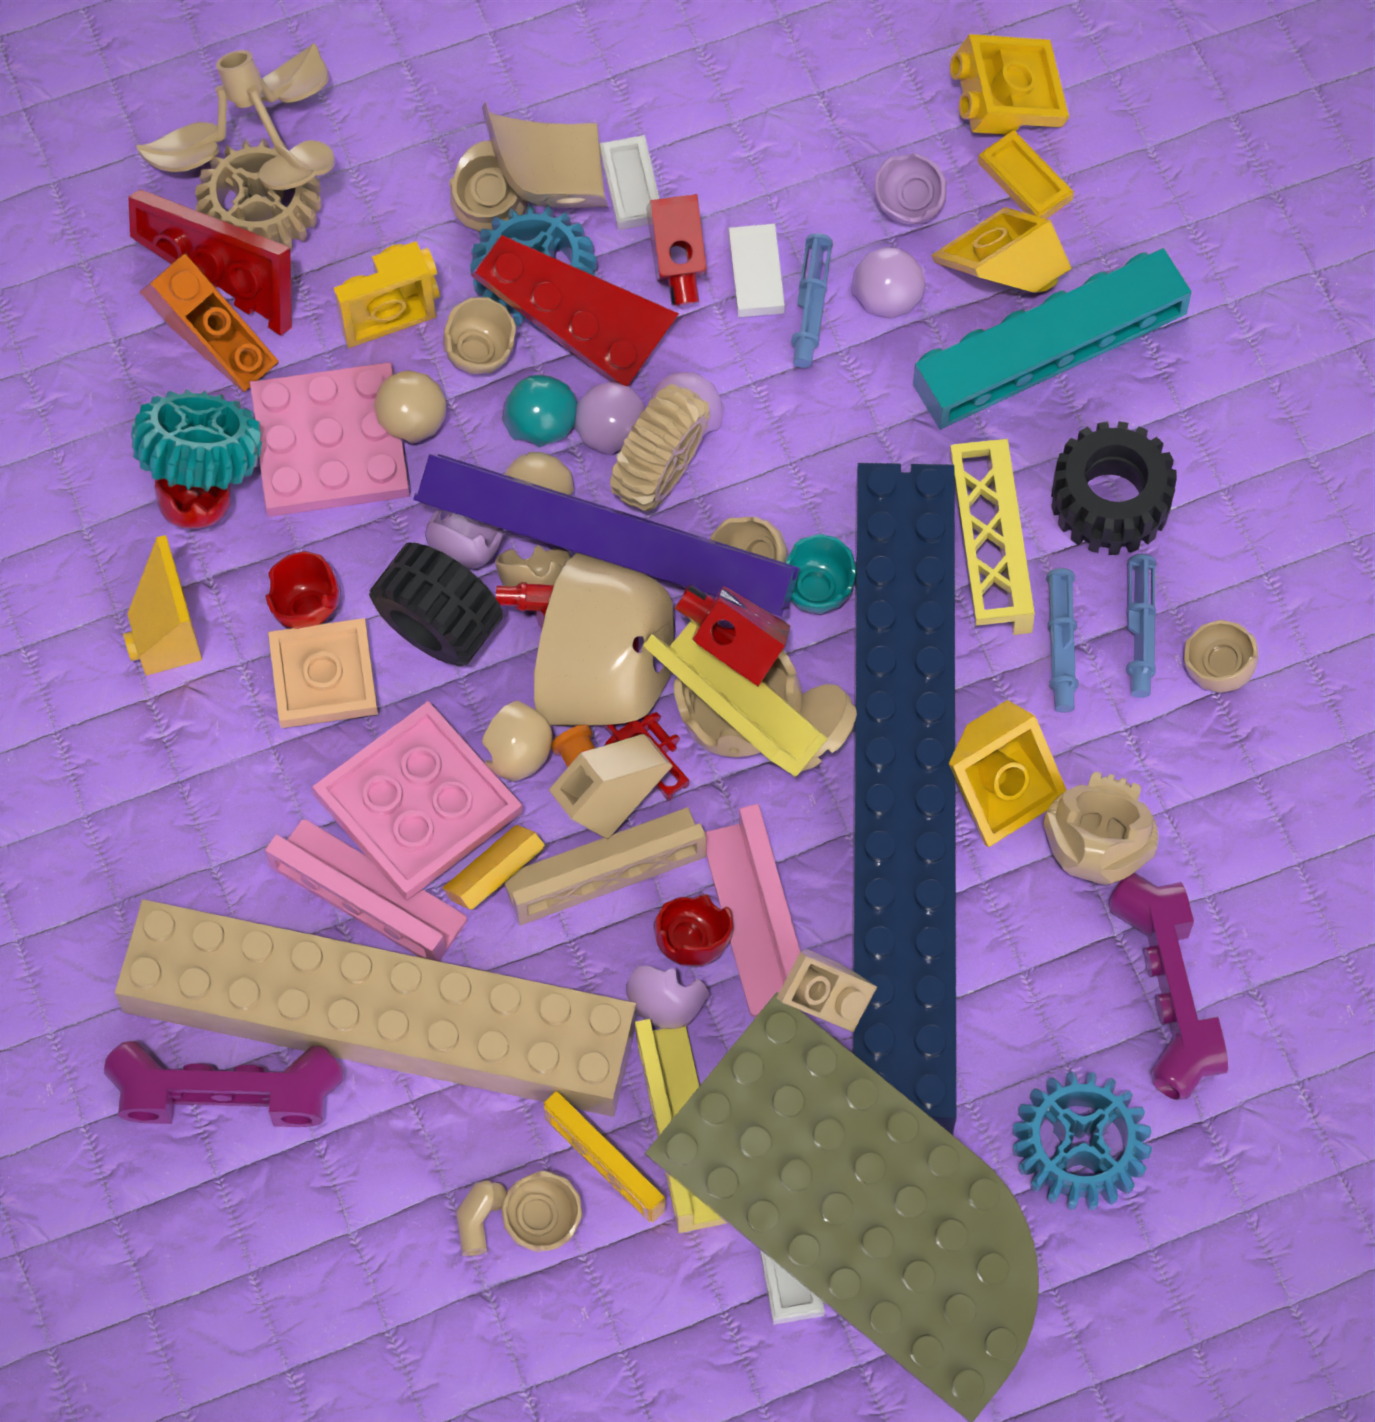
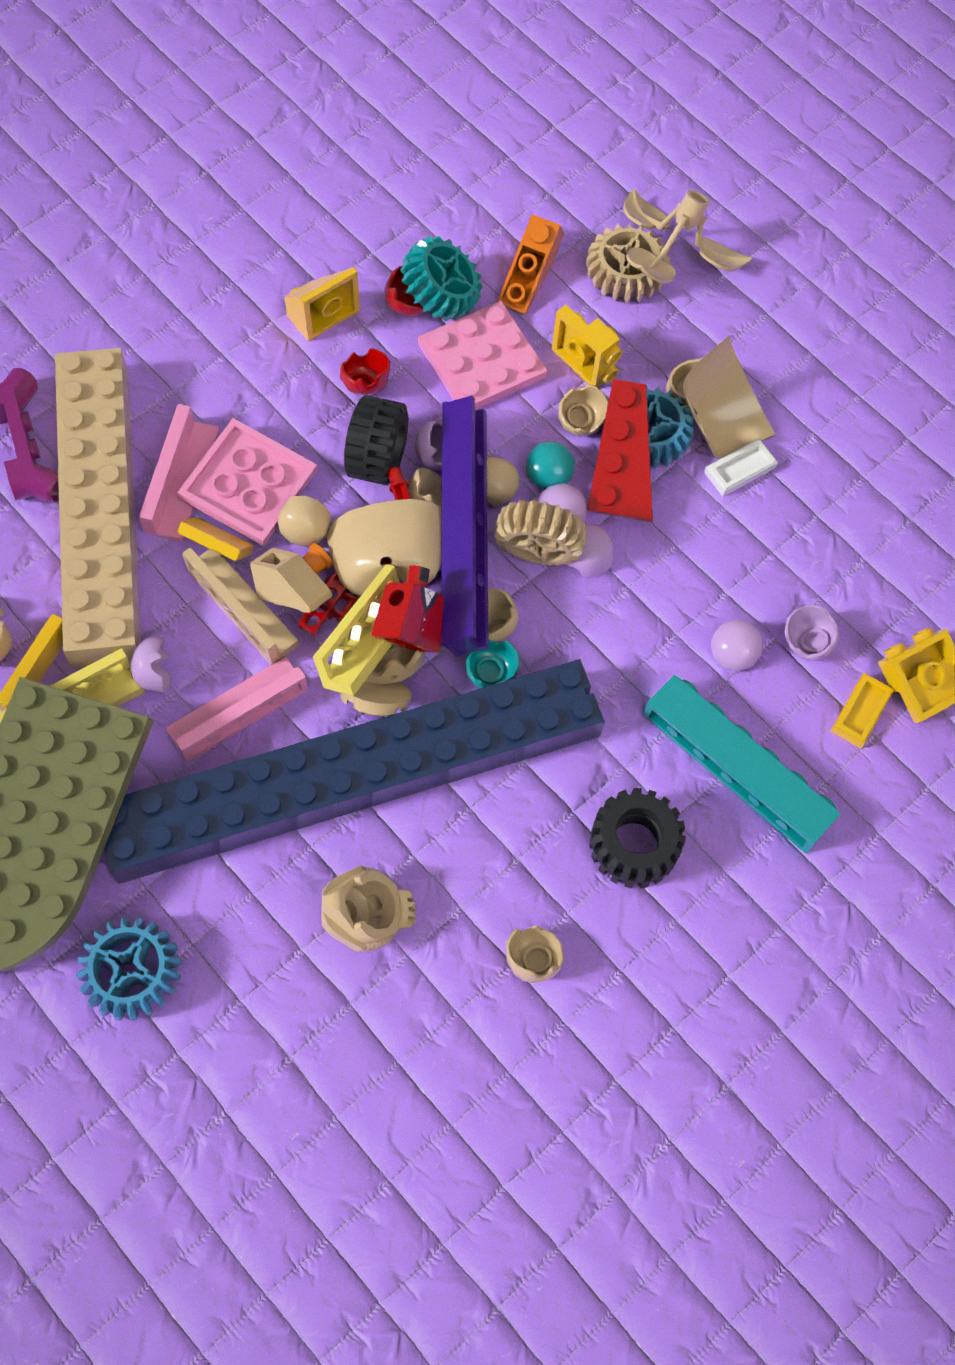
camera: 65 degrees right, 0 degrees up
red wing [128,189,292,336] -> none
light nougat plate [268,618,378,728] -> none
tan hair [373,370,446,444] -> none
torso [646,194,707,306] -> none
red hair [653,894,734,968] -> none
white tile [729,224,785,317] -> none
tan slope [776,949,877,1032] -> none
medium blue piece [791,233,833,368] -> none
yellow slope [931,207,1072,293] -> none
yellow slope [949,700,1067,847] -> none
light yellow fence [950,438,1035,635] -> none
medium blue piece [1046,568,1079,713] -> none
magenta plate [1109,873,1228,1100] -> none
medium blue piece [1126,554,1156,698] -> none

